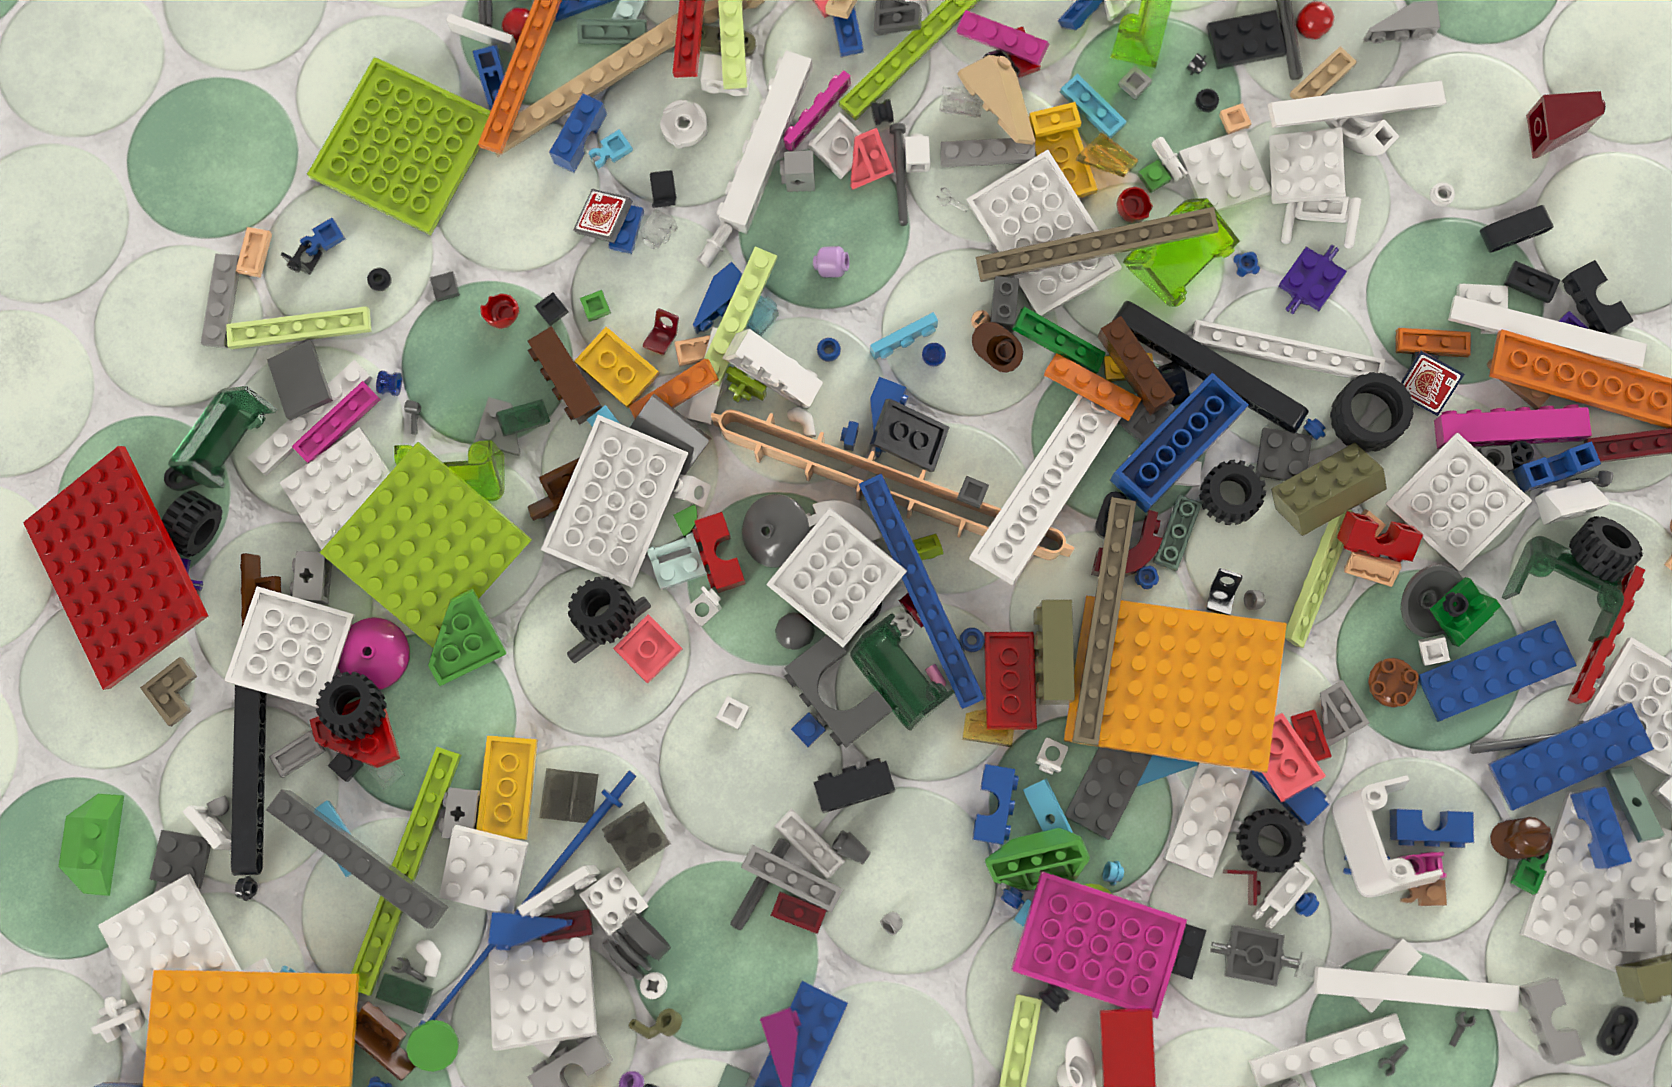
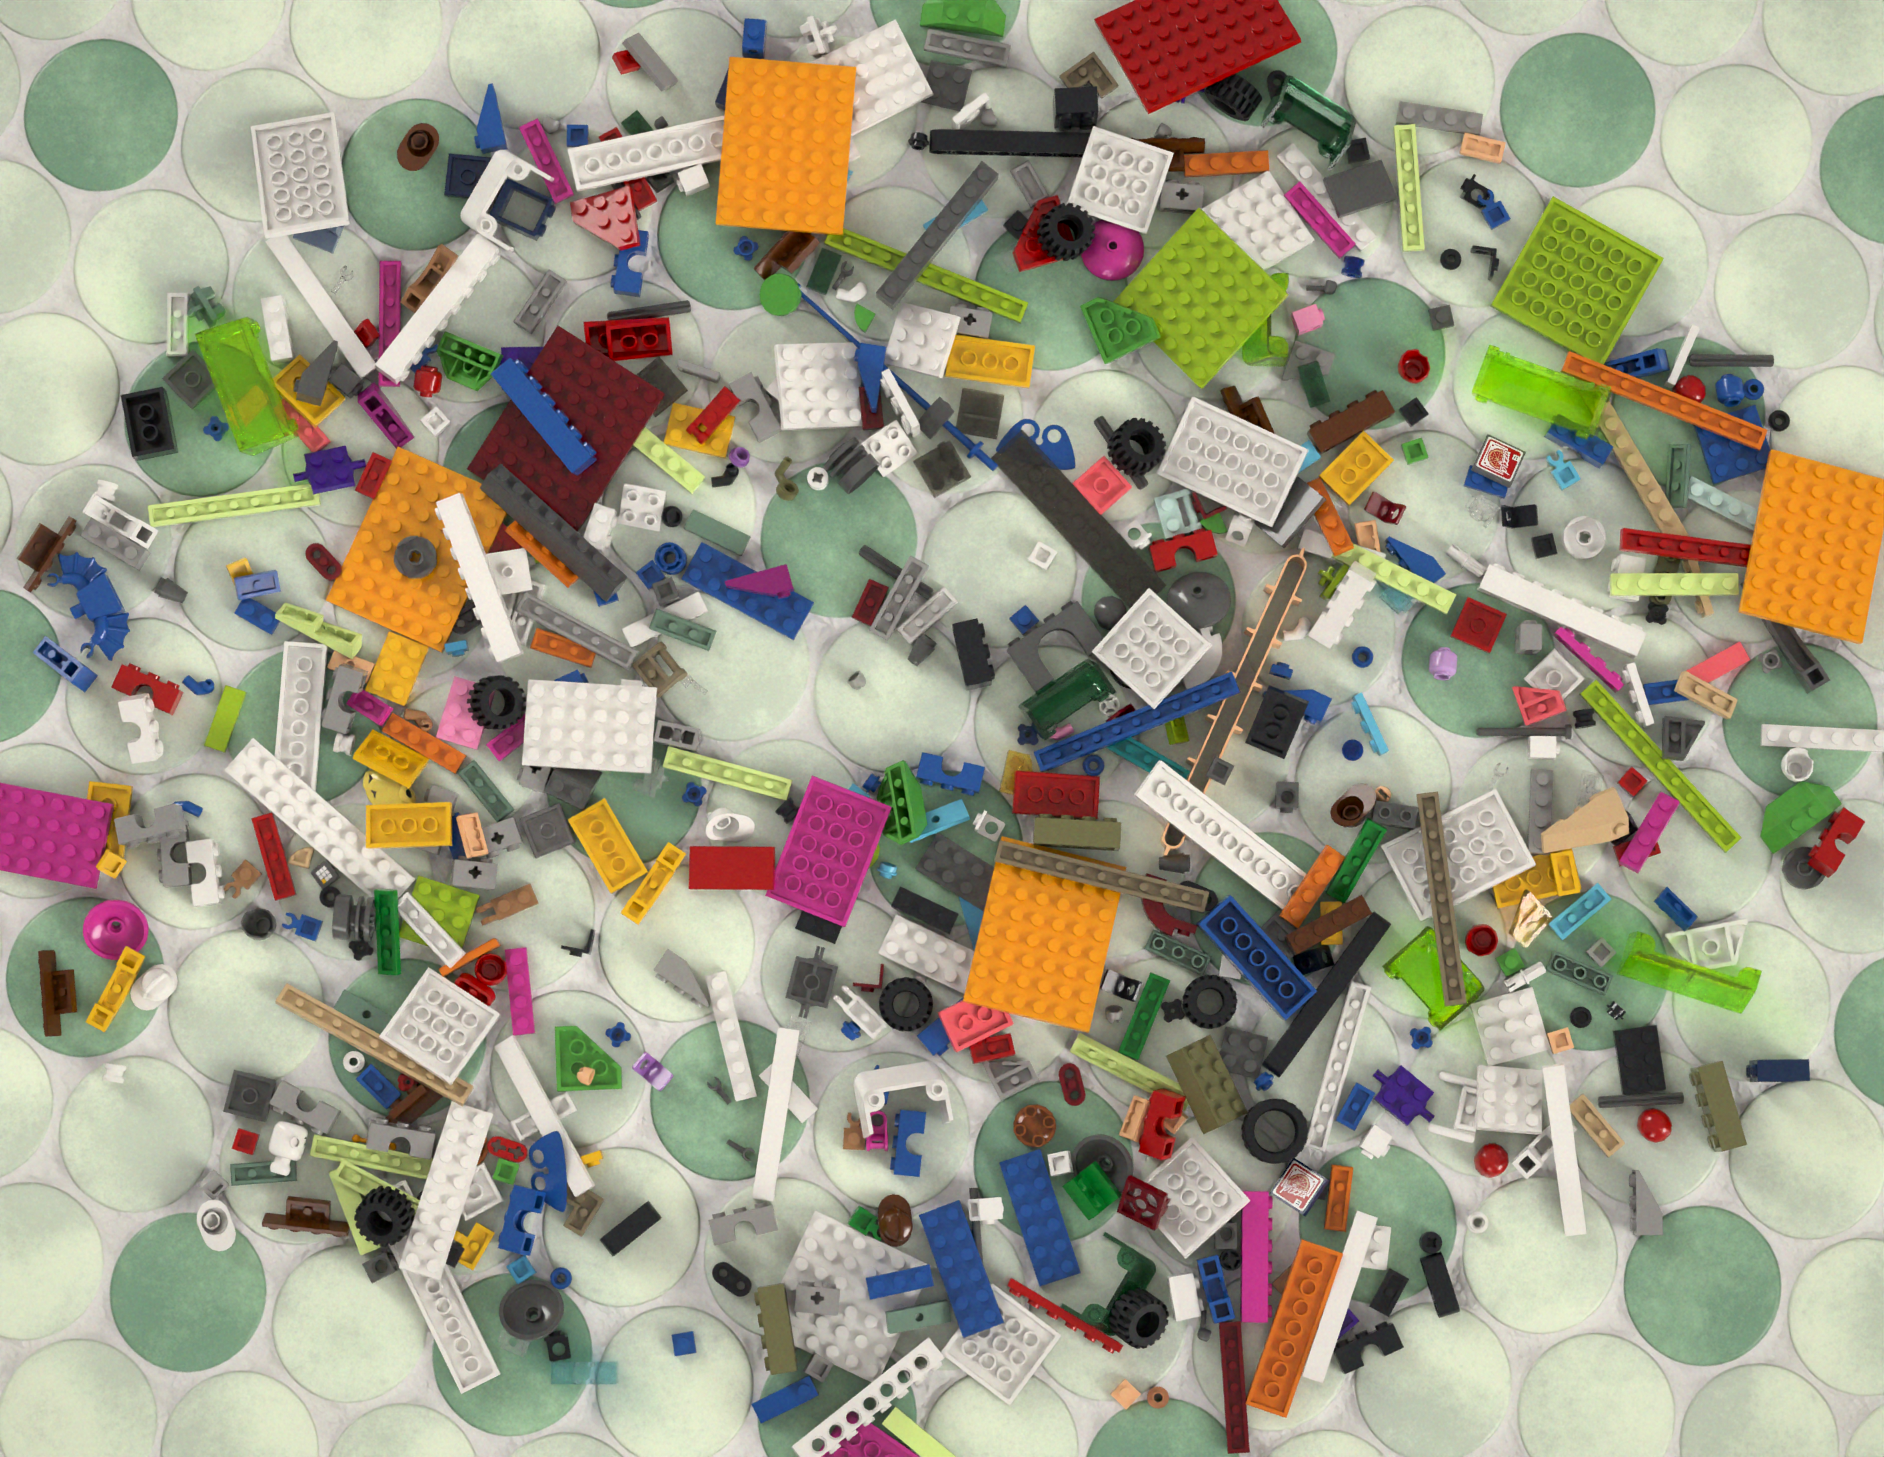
camera: 85 degrees right, 5 degrees up
blue plate [1135,566,1159,589] -> none
black plate [1443,592,1468,617] -> none
dark red slope [1526,91,1606,159] -> none
none -> bright green tile [854,304,875,333]
none -> black arch [891,886,959,935]
none -> dark grey slope [918,397,955,439]
none -> light grey plate [924,29,1011,67]
none -> white brick [968,1197,1004,1225]
none -> clear smoke plate [991,430,1166,609]
none -> blue piece [996,419,1075,470]
none -> dark blue plate [1017,724,1039,745]
none -> black brick [1053,86,1099,131]
none -> dark red plate [1058,1063,1086,1106]
none -> teal plate [1105,737,1190,780]
none -> dark red piece [1117,1175,1171,1231]
none -> green plate [1118,972,1171,1060]
none -> light grey hinge [1154,123,1172,139]
none -> dark grey cone [1159,853,1190,874]
none -> black plate [1161,999,1185,1023]
none -> orange plate [1184,150,1269,178]
none -> dark red bracket [1192,491,1227,520]
none -> dark grey brick [1275,781,1299,813]
none -> bright pink brick [1290,304,1325,336]
none -> blue plate [1335,1082,1375,1131]
none -> black plate [1344,137,1370,164]
none -> white brick [1358,1125,1392,1160]
none -> black wheel [1419,1232,1442,1254]
none -> red plate [1450,597,1507,654]
none -> black bracket [1470,245,1499,280]
none -> clear neon green windscreen [1472,345,1611,439]
none -> red hair [1474,1143,1509,1178]
none -> black plate [1531,533,1558,559]
none -> sand green tile [1546,951,1613,996]
none -> red plate [1617,767,1648,797]
none -> white plate [1622,662,1654,728]
none -> black plate [1646,602,1669,625]

